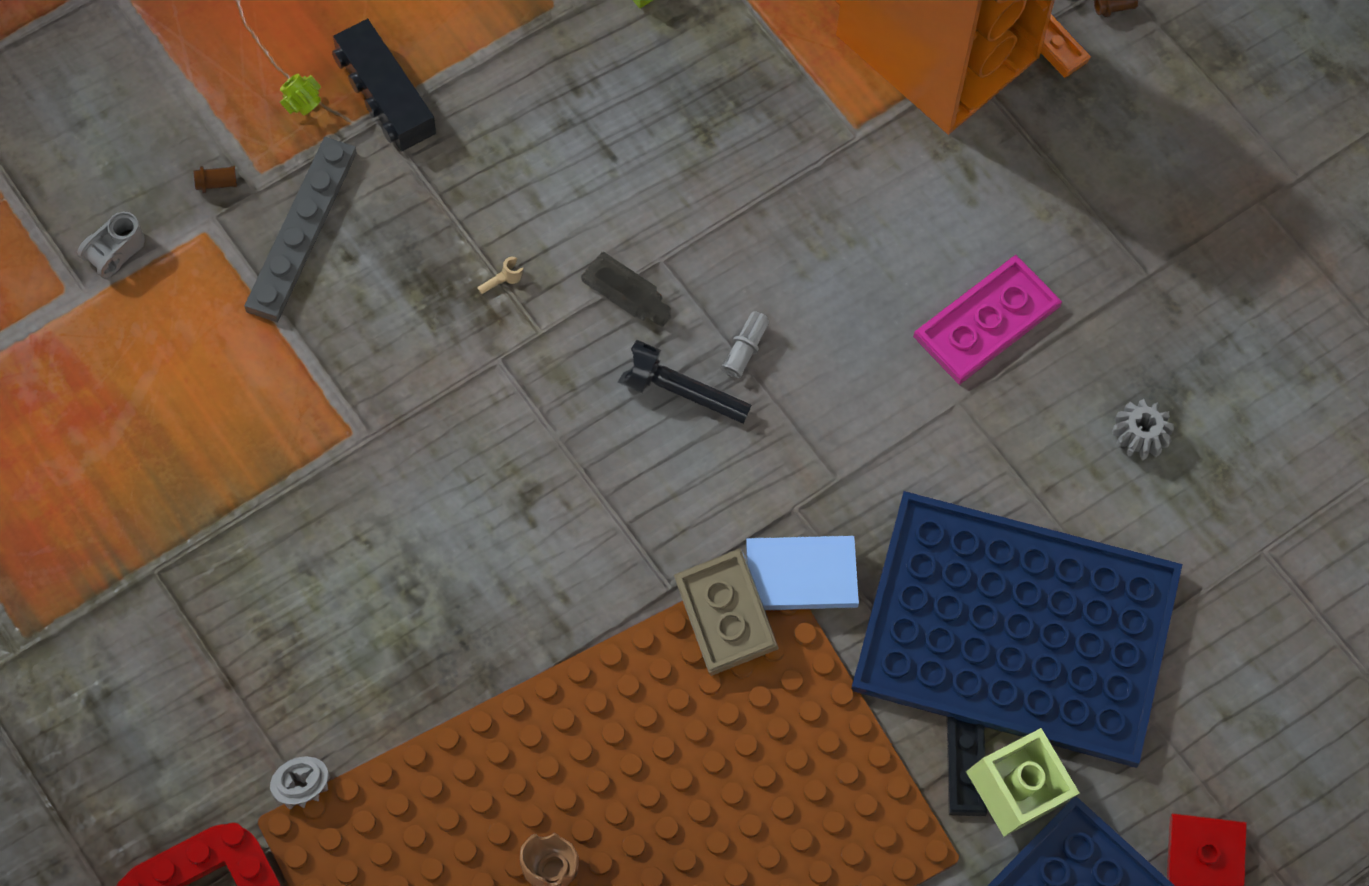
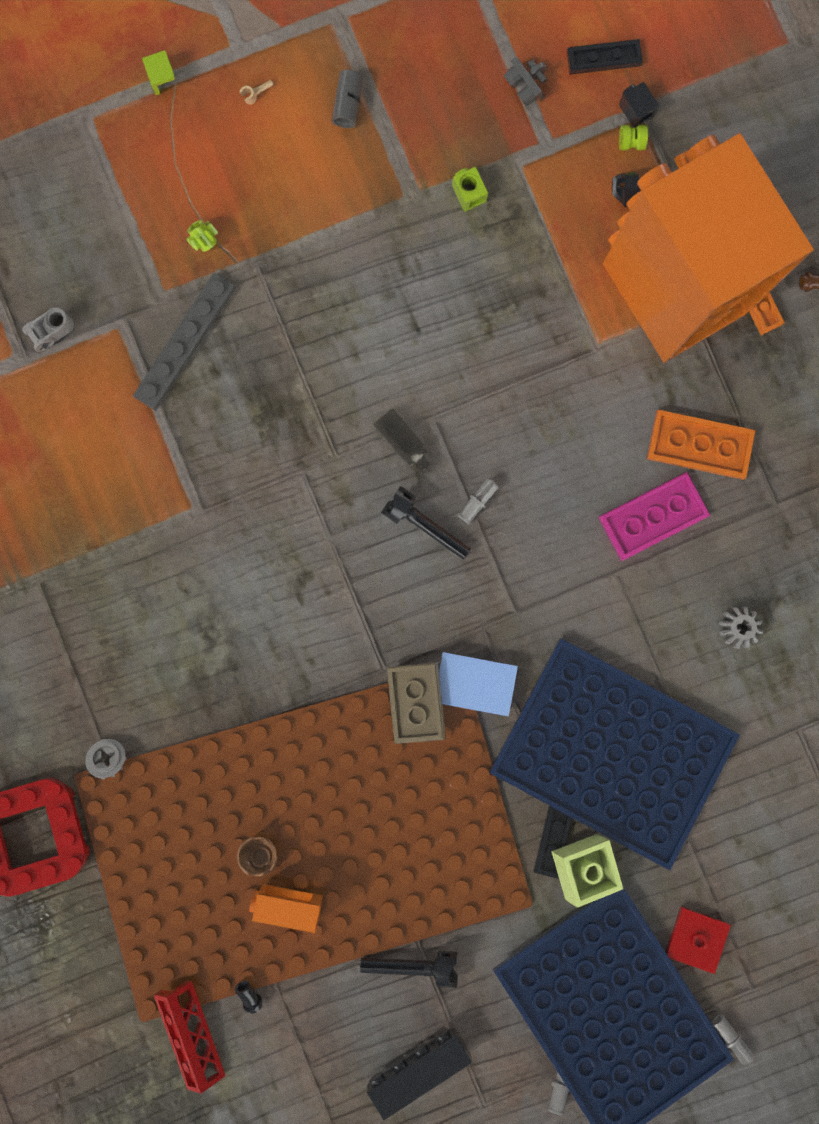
camera: 10 degrees right, 20 degrees up
reddish brown pin [194,166,237,193] -> none
black brick [332,18,436,152] -> none
tan hand [477,257,523,295] -> none
none -> orange plate [646,410,756,480]

